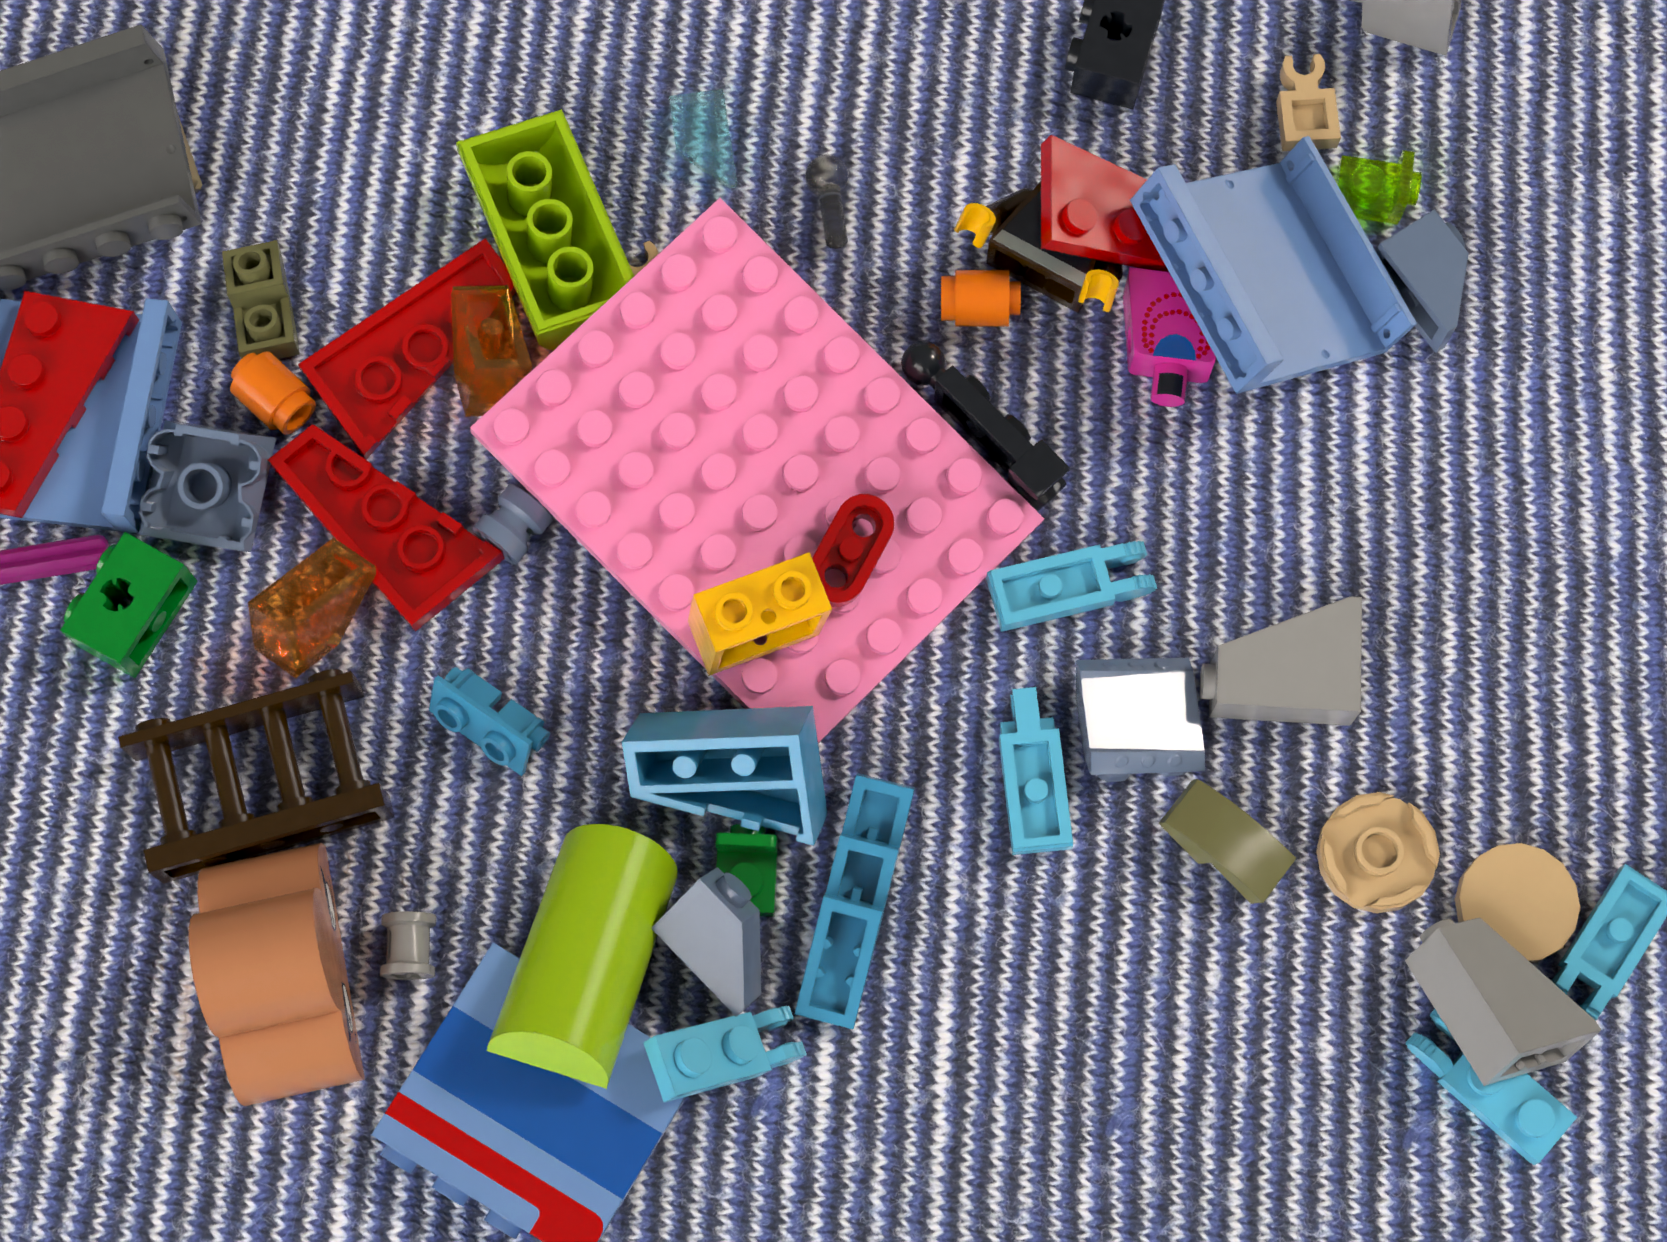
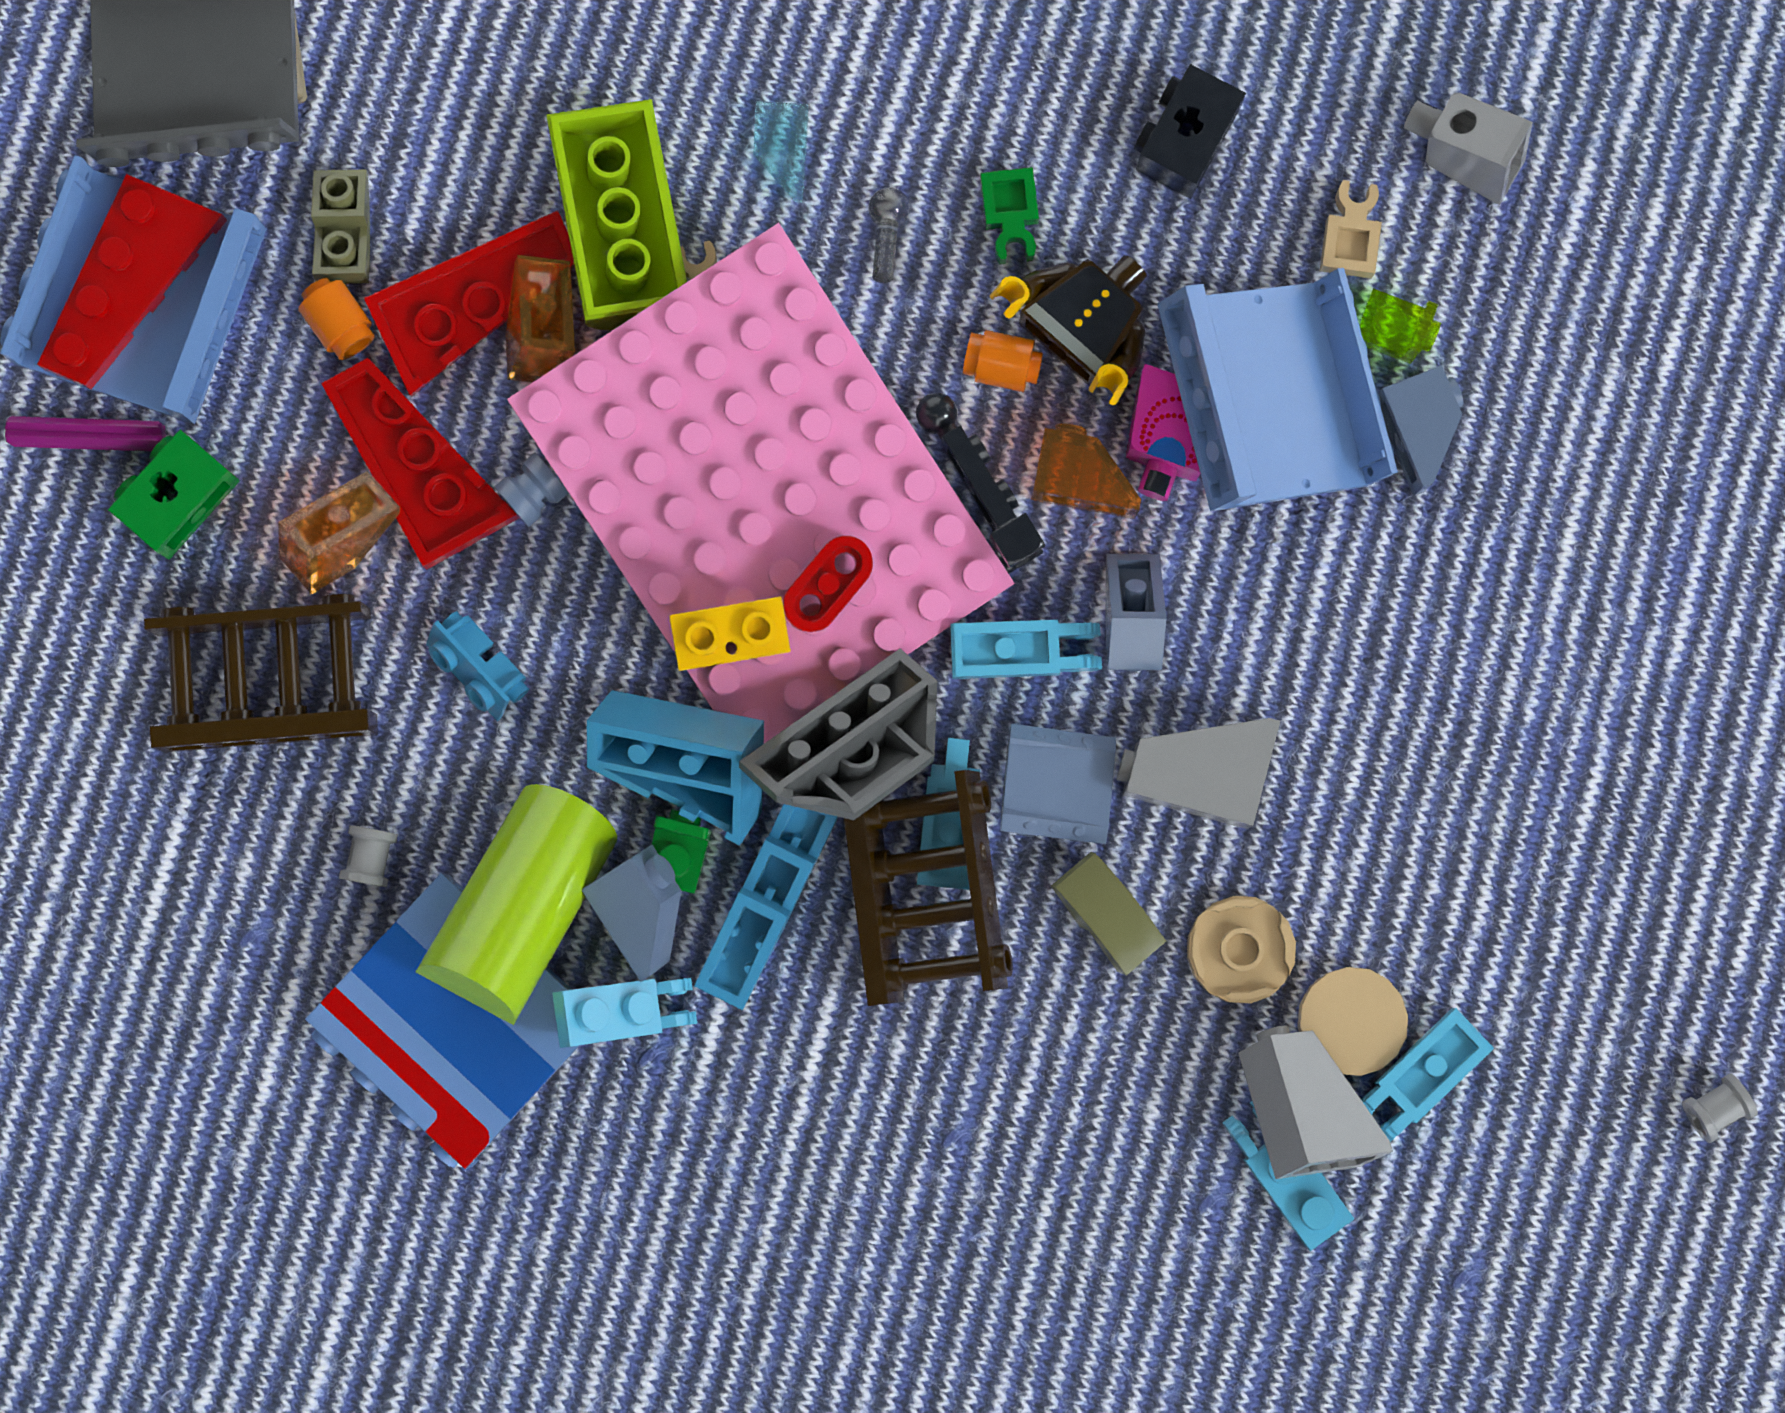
camera: 10 degrees right, 10 degrees up
sand blue slope [139,420,276,552] -> none
nougat brick [188,843,365,1106] -> none
wing [1041,135,1169,272] -> none
none -> dark grey wedge [739,648,938,820]
none -> dark brown fence [844,770,1013,1006]
none -> green plate [980,167,1039,265]
none -> clear orange slope [1031,423,1141,519]
none -> sand blue slope [1105,554,1167,672]

